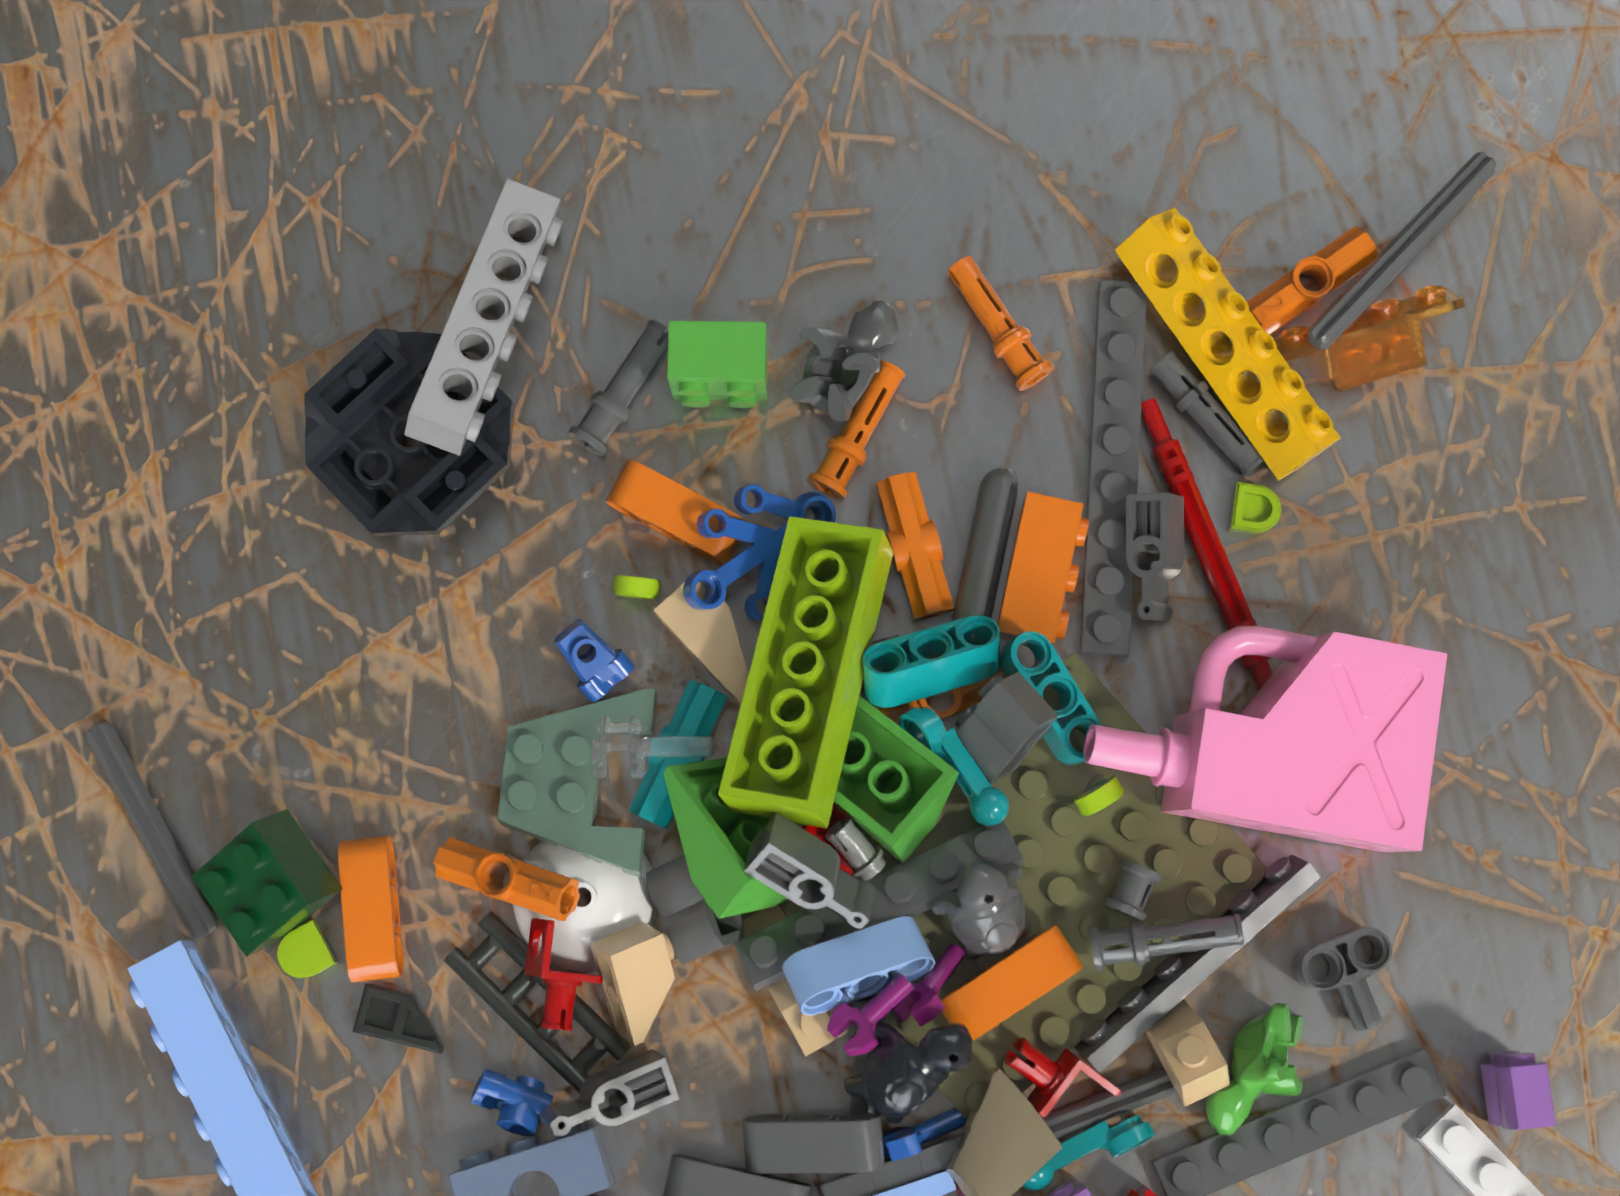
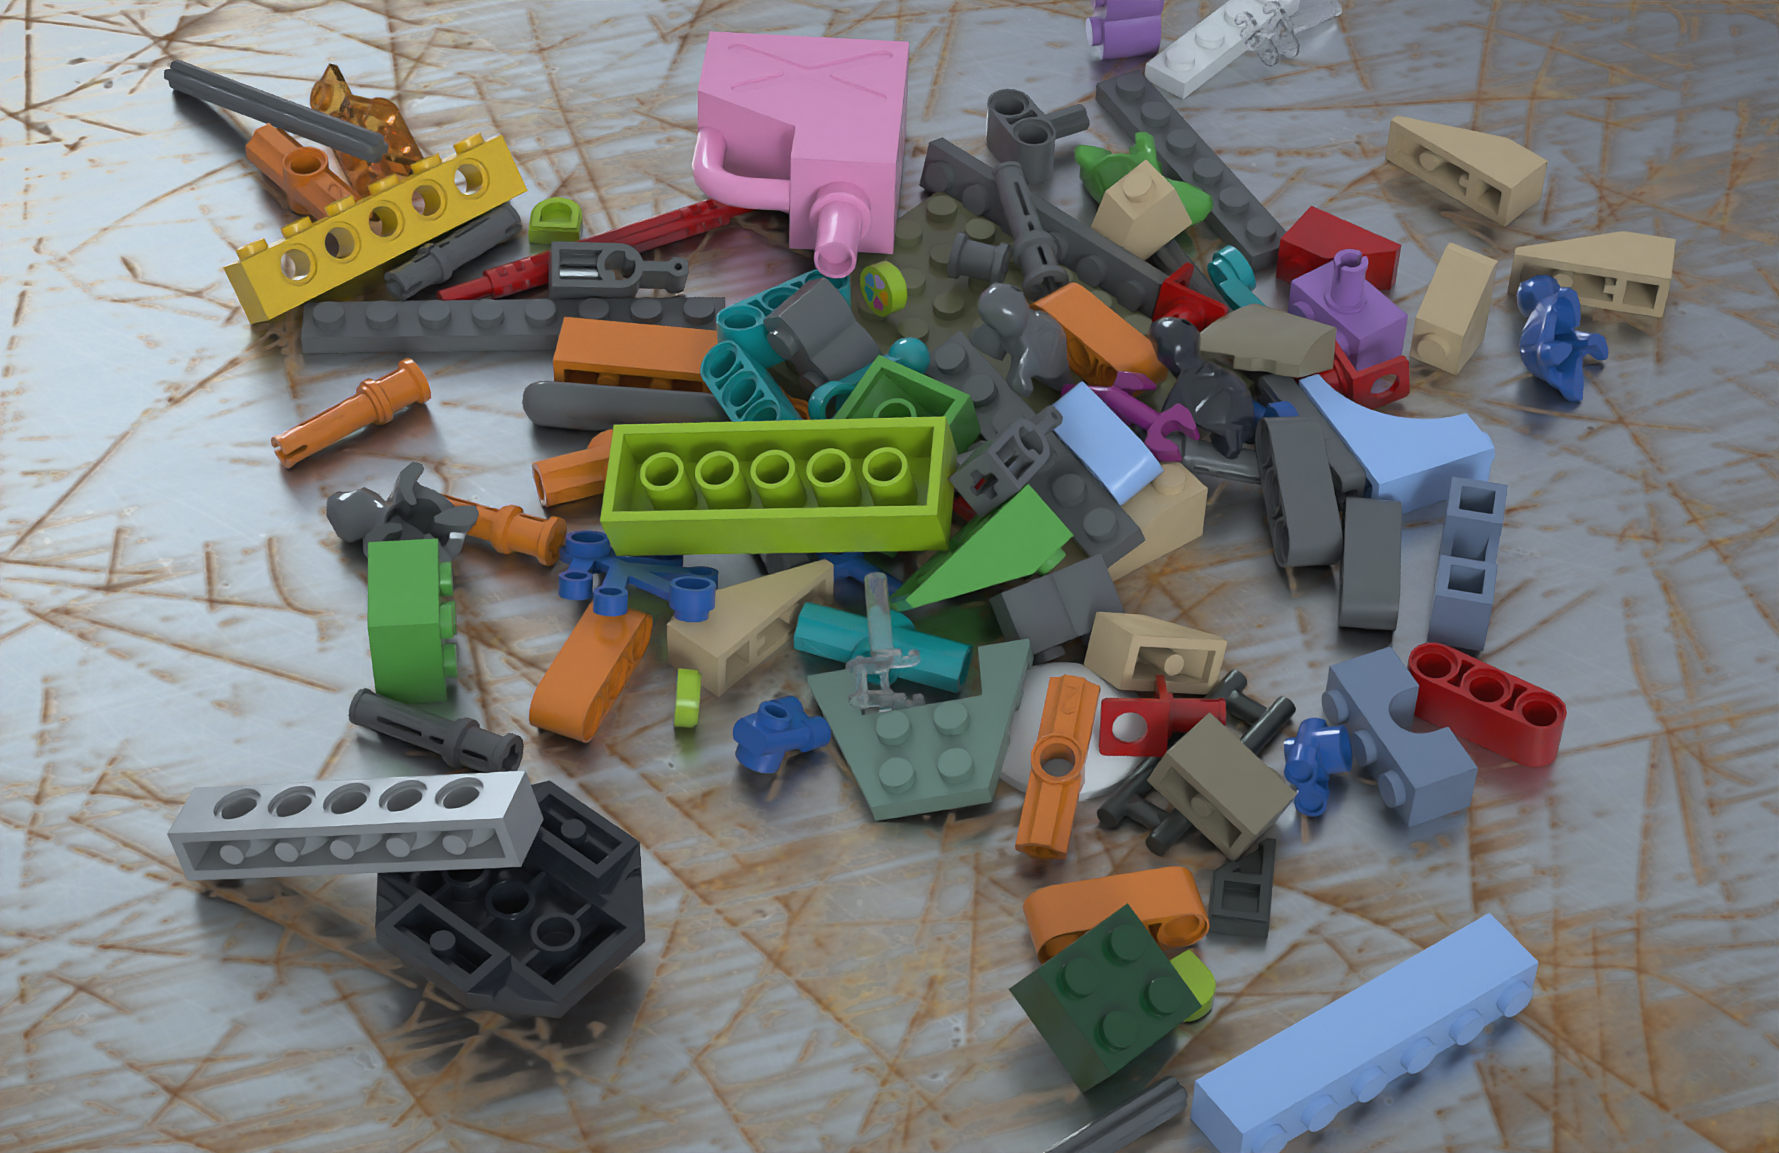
camera: 100 degrees left, 35 degrees down
dark grey piece [539,1049,680,1136] -> none
none -> dark tan brick [1147,712,1297,861]

